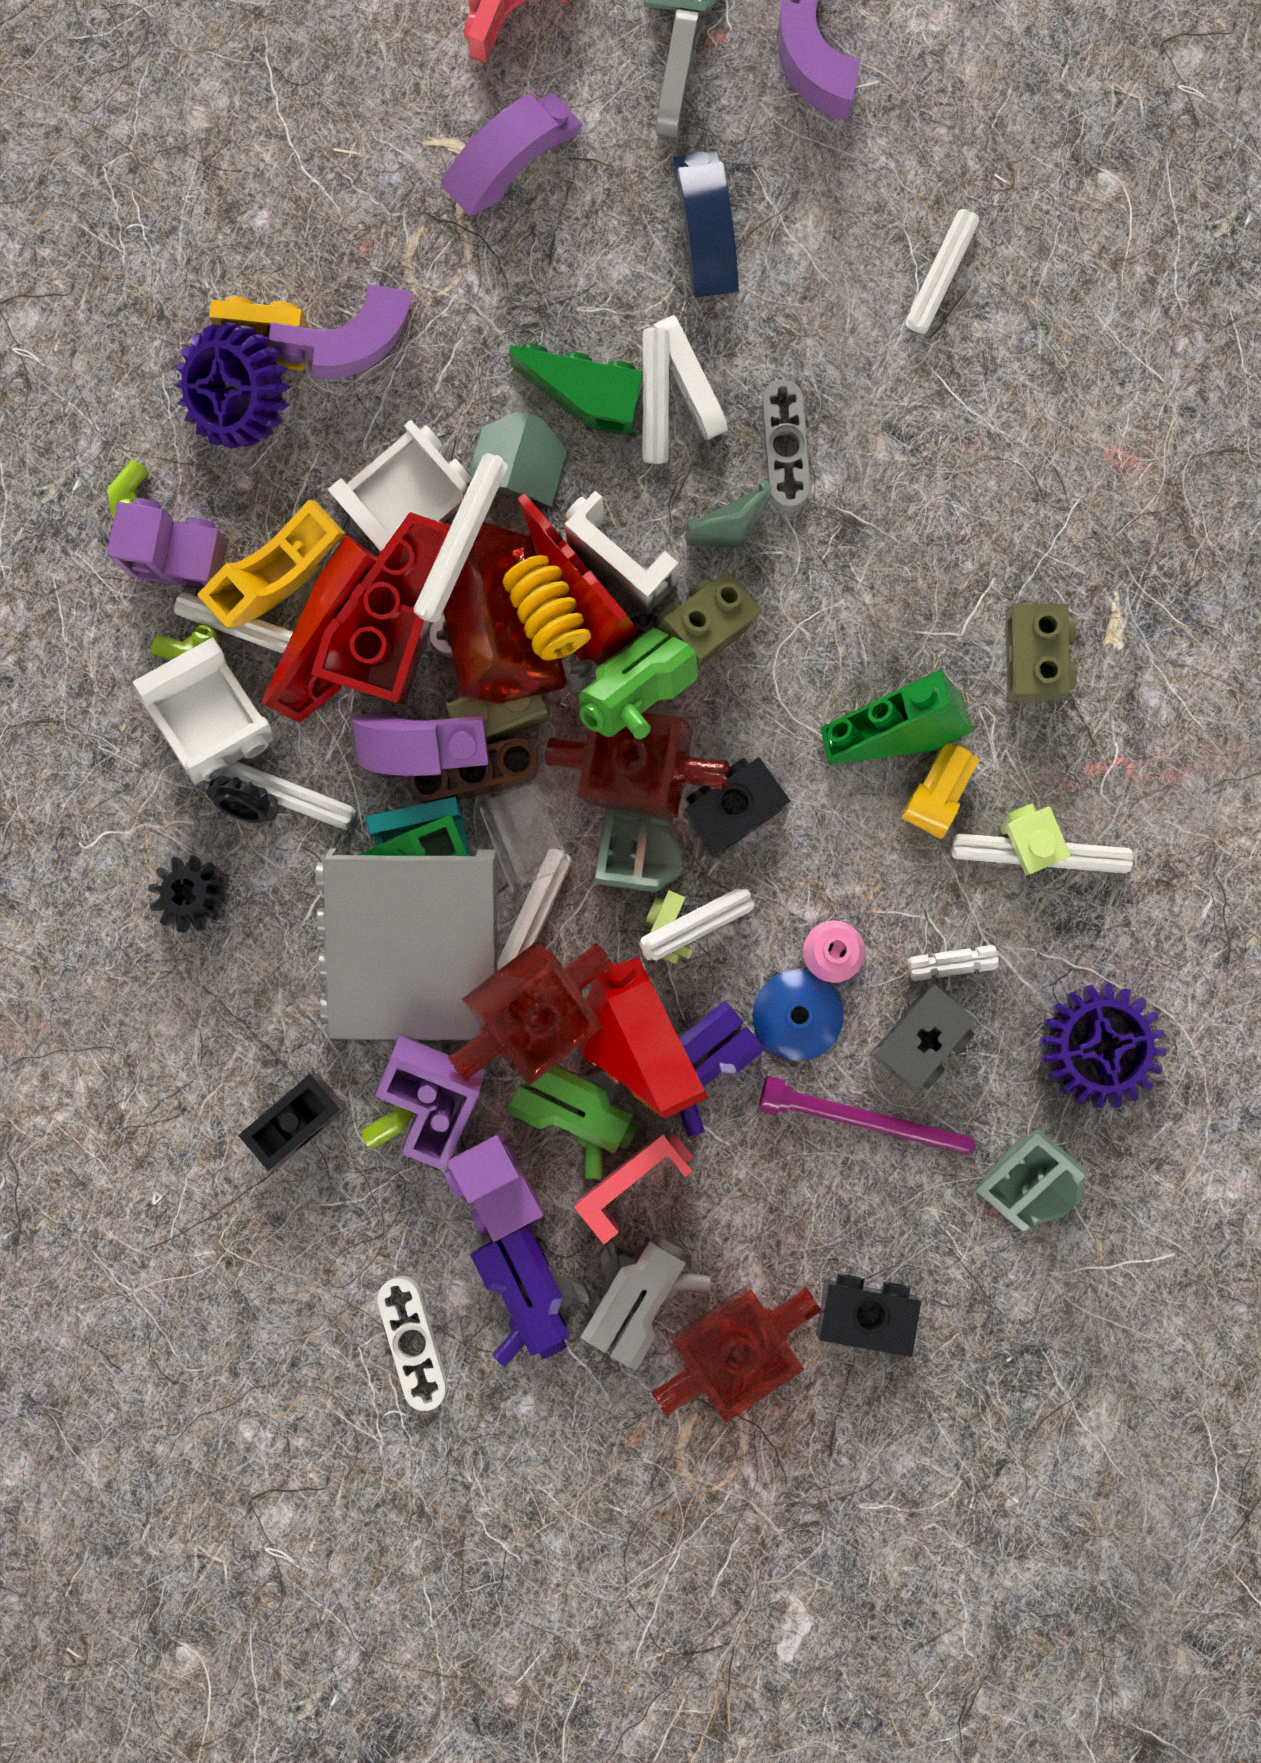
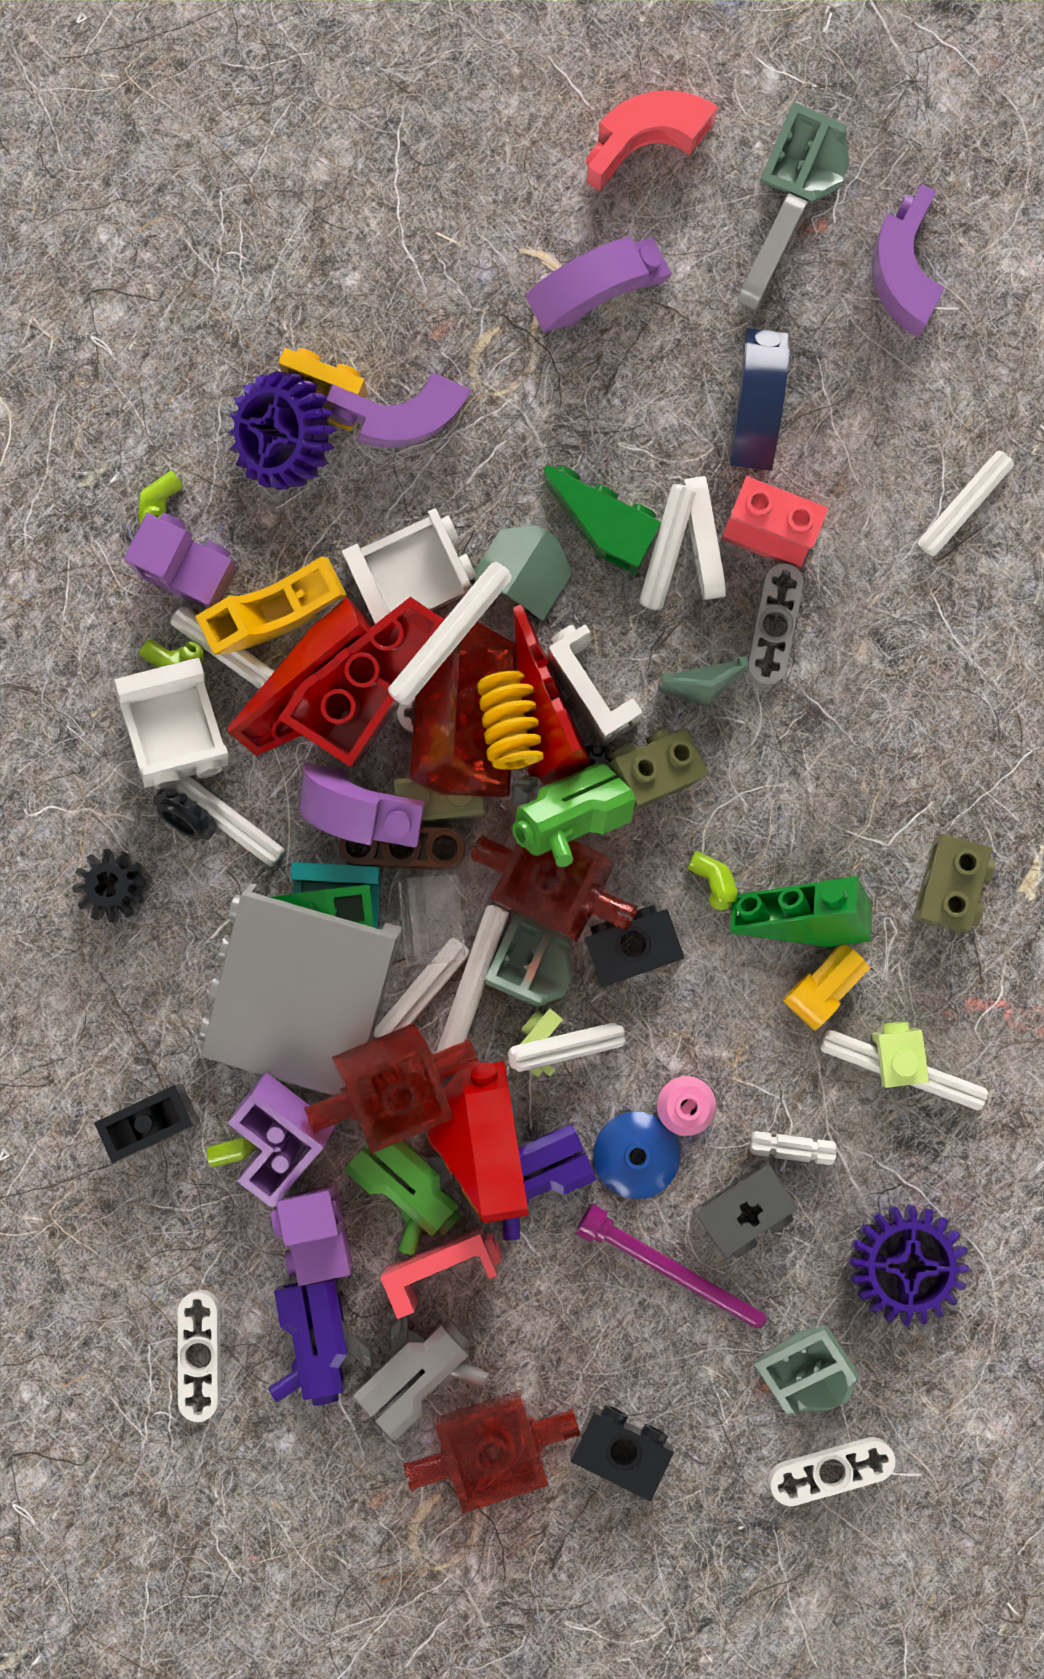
camera: 15 degrees right, 0 degrees up
none -> white axle [433,905,509,1072]
none -> lime arm [687,850,738,911]
none -> coral panel [721,476,829,571]
none -> white beam [768,1437,896,1506]

